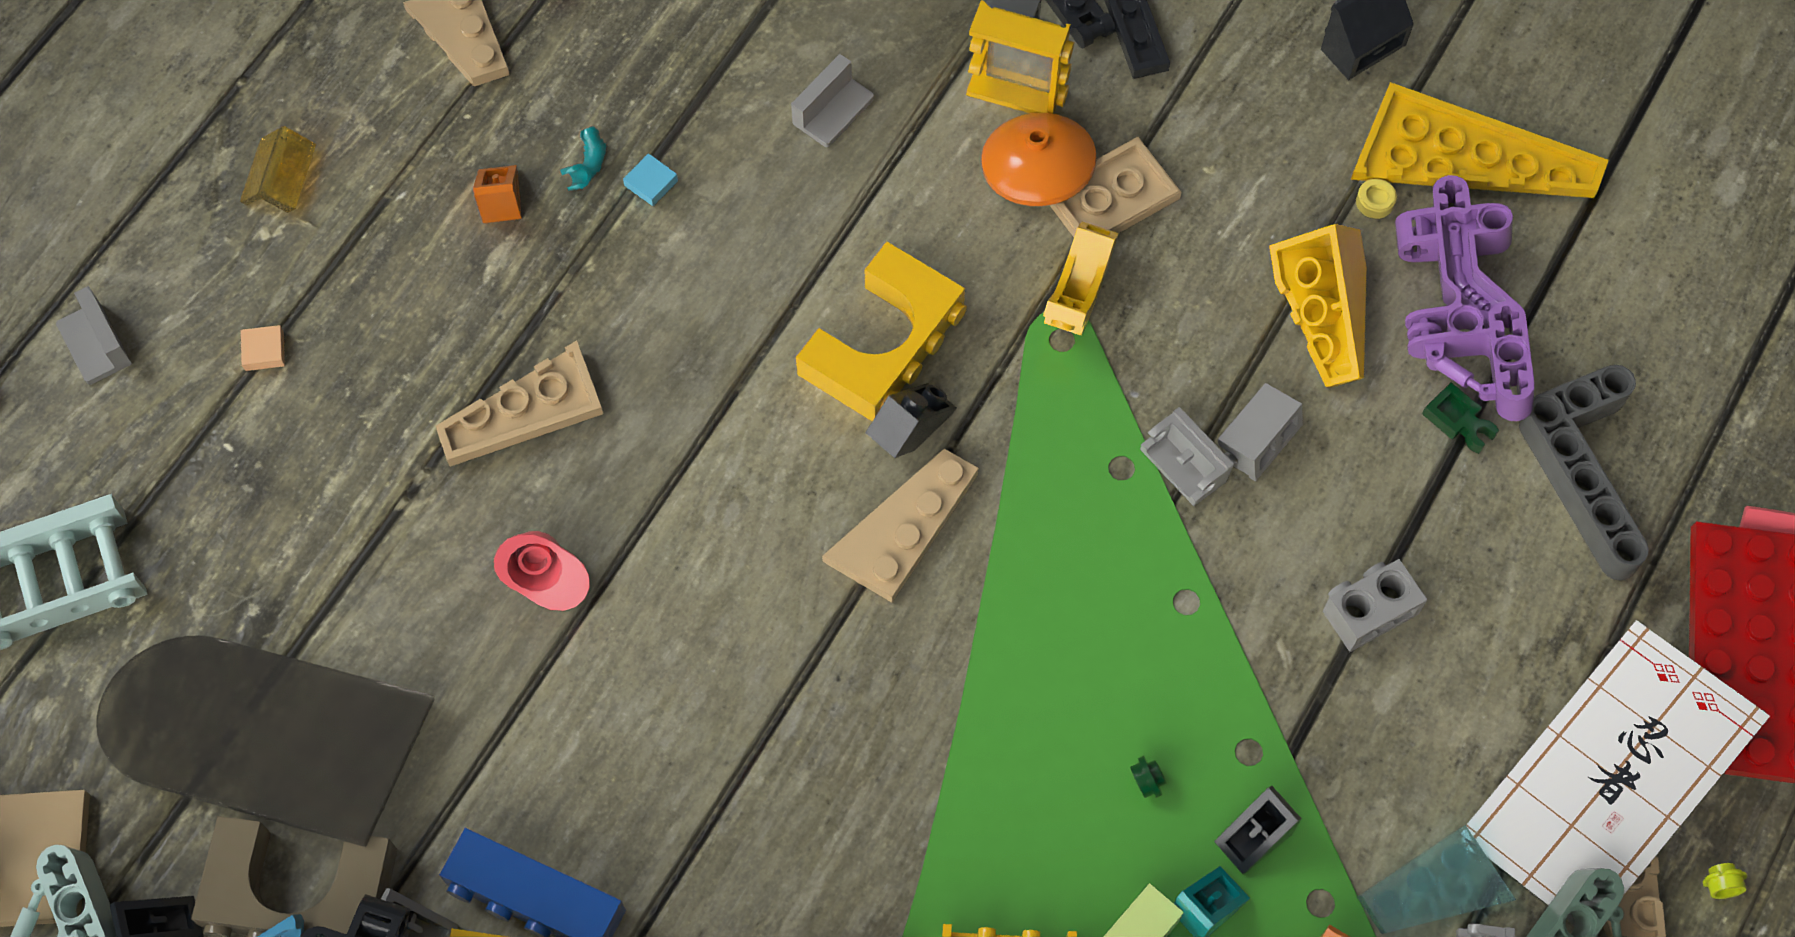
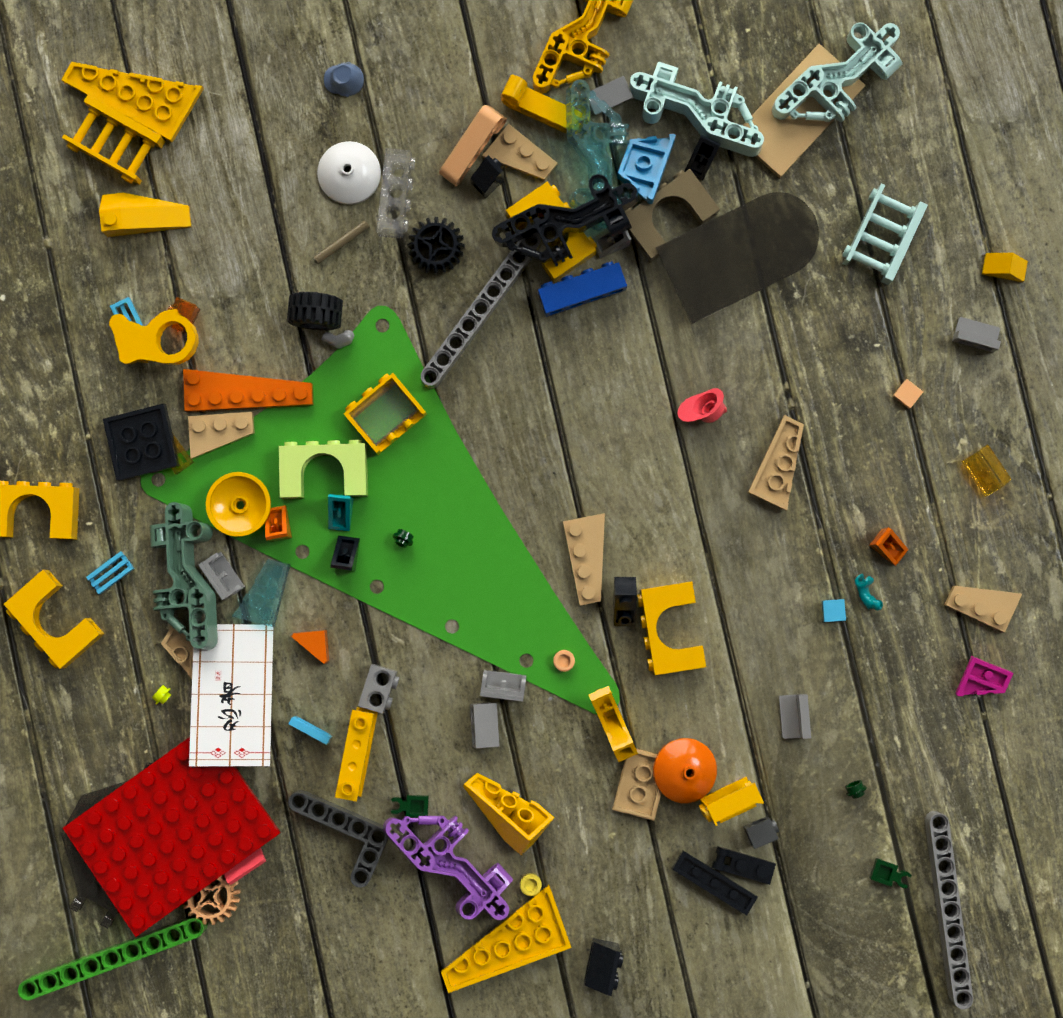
camera: 135 degrees right, 20 degrees up
none -> medium azure tile [289,716,333,745]
none -> orange slope [291,630,329,664]
none -> yellow fence [335,707,378,802]
none -> light nougat tile [553,650,575,672]

